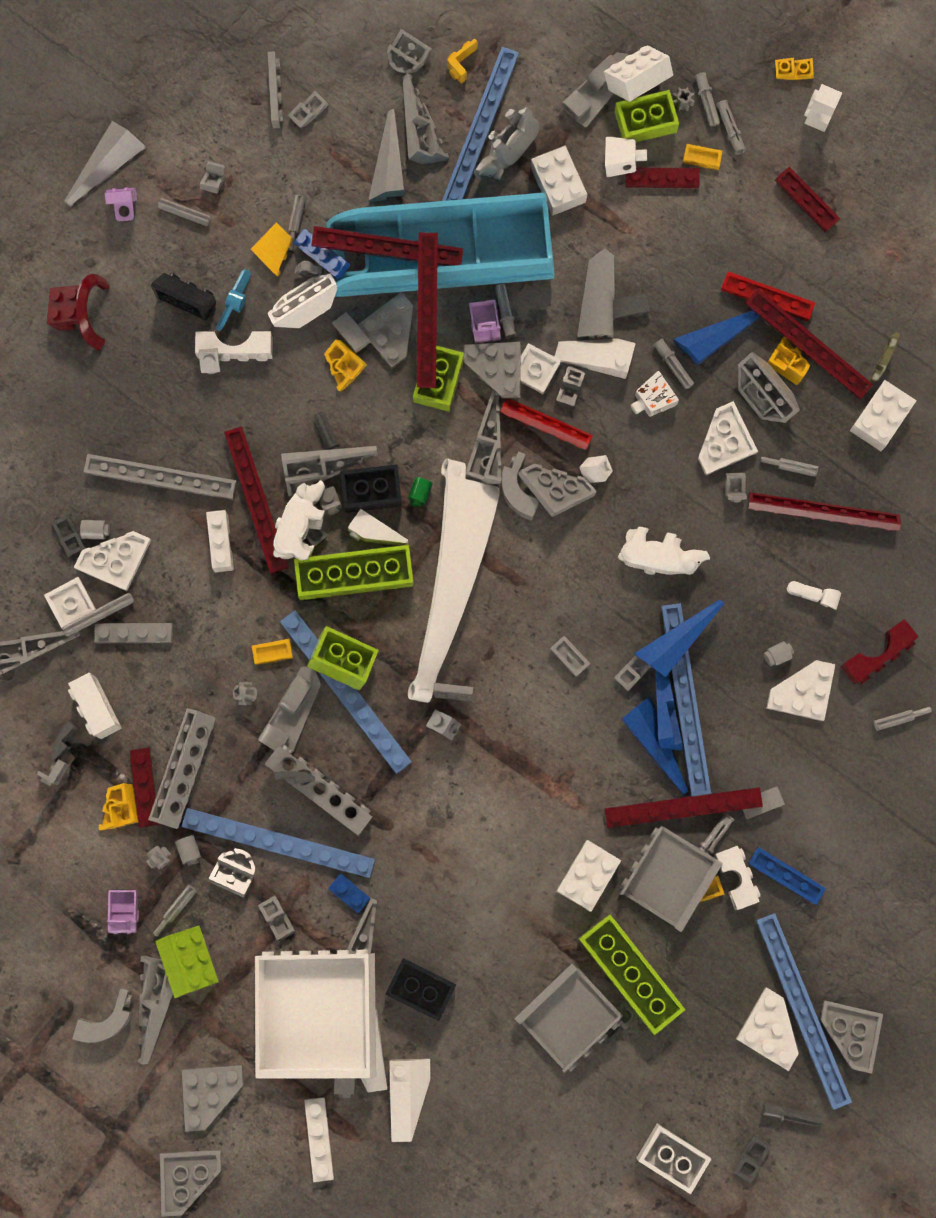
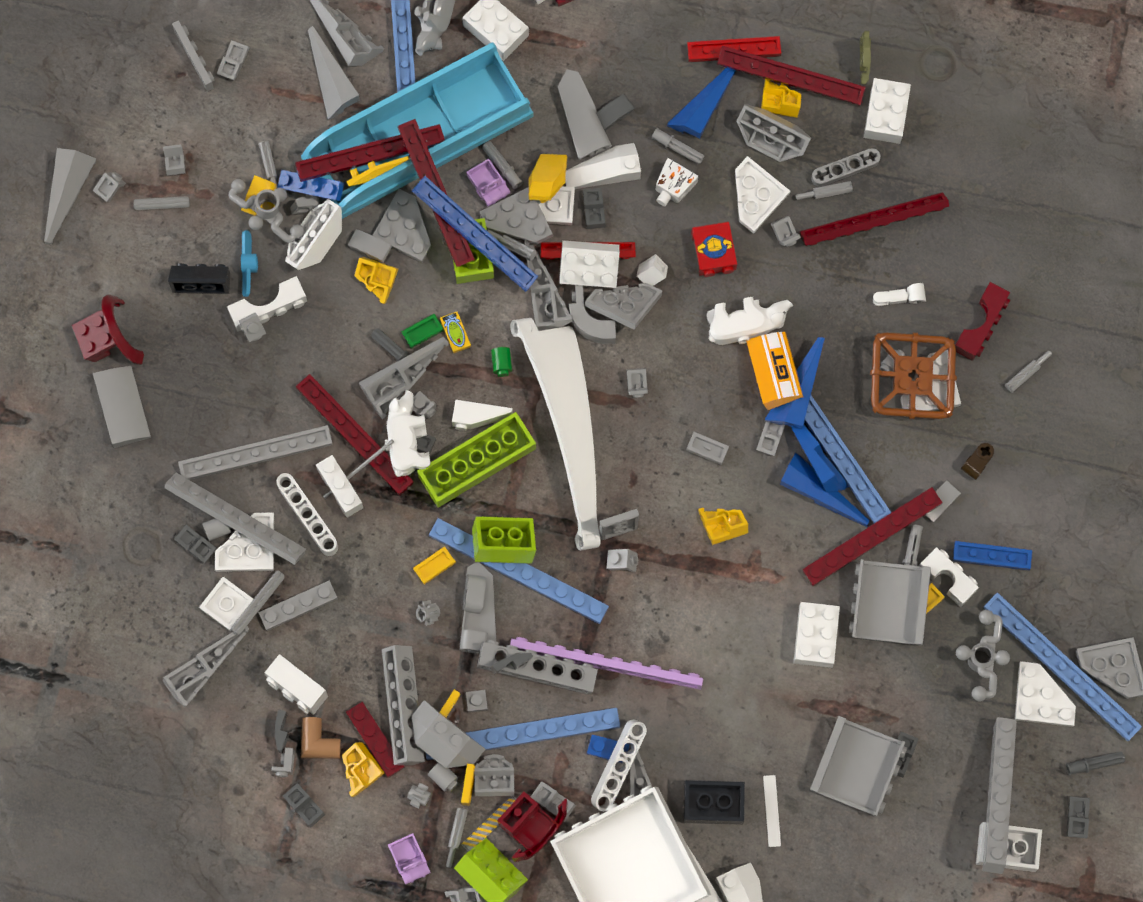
camera: 25 degrees left, 5 degrees down
lavender piece [105,187,137,221] -> none
black brick [340,464,402,513] -> none
lime brick [578,914,686,1035] -> none
none -> light grey bracket [93,172,126,202]
none -> light grey slope [93,366,151,448]
none -> light grey plate [164,473,306,565]
none -> light grey wheel [228,179,305,243]
none -> white beam [277,473,338,556]
none -> dark grey slope [283,783,325,828]
none -> medium nougat brick [301,717,341,759]
none -> light grey piece [323,439,394,499]
none -> yellow piece [347,156,411,186]
none -> green tile [401,314,444,349]
none -> blue tile [412,176,539,291]
none -> light grey wedge [412,700,485,768]
none -> tile [440,311,471,354]
none -> yellow tile [440,689,460,717]
none -> yellow tile [461,763,475,806]
none -> sticker [461,796,516,851]
none -> light grey plate [466,690,488,713]
none -> light grey axle [488,230,537,261]
none -> dark red piece [497,792,568,862]
none -> lavender plate [510,637,703,690]
none -> yellow piece [529,154,567,203]
none -> white brick [559,240,620,288]
none -> white beam [591,719,647,812]
none -> light grey bracket [626,368,648,398]
none -> red panel [691,222,737,277]
none -> yellow slope [698,508,748,545]
none -> light orange slope [746,332,803,410]
none -> white sticker [763,775,781,847]
none -> light grey beam [811,148,881,187]
none -> dark orange plate [870,332,957,419]
none -> light grey wheel [956,610,1010,701]
none -> dark brown piece [961,443,994,480]
none -> light grey brick [982,717,1017,874]

